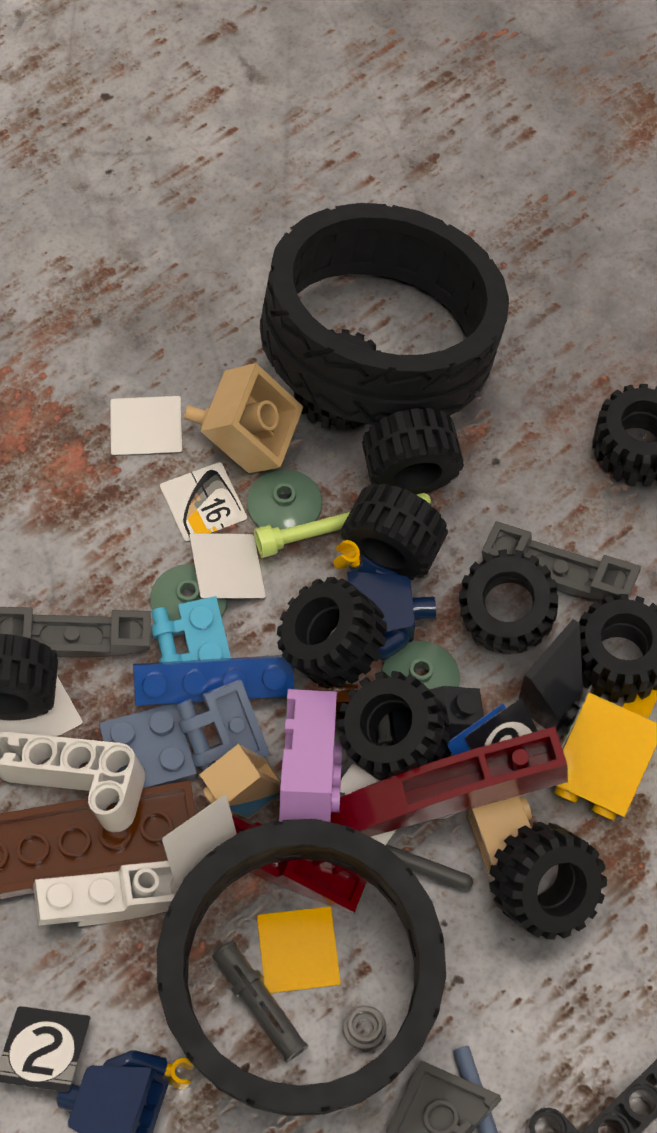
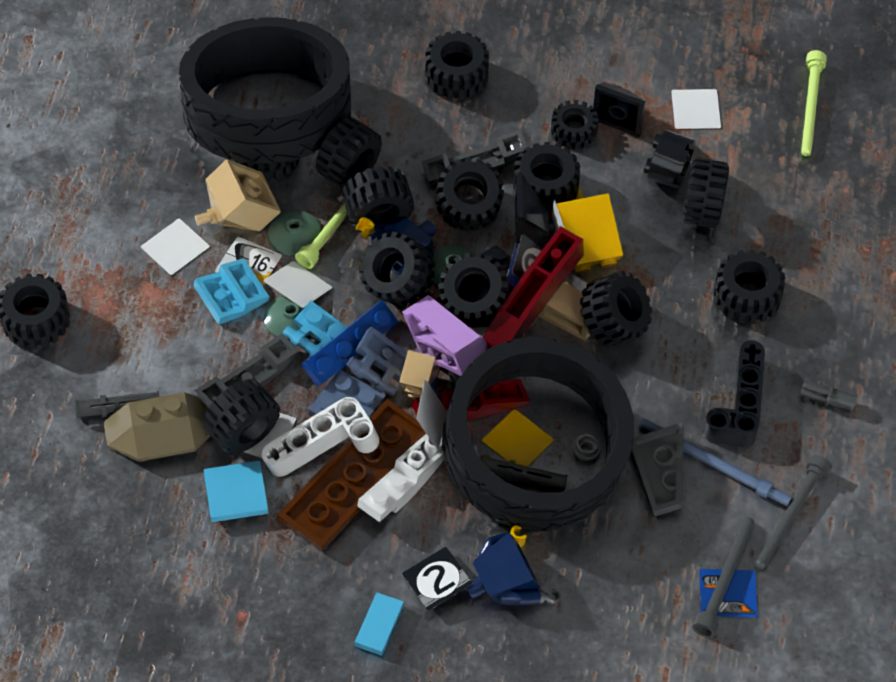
camera: 40 degrees left, 5 degrees down
none -> medium azure slope [193,258,269,325]

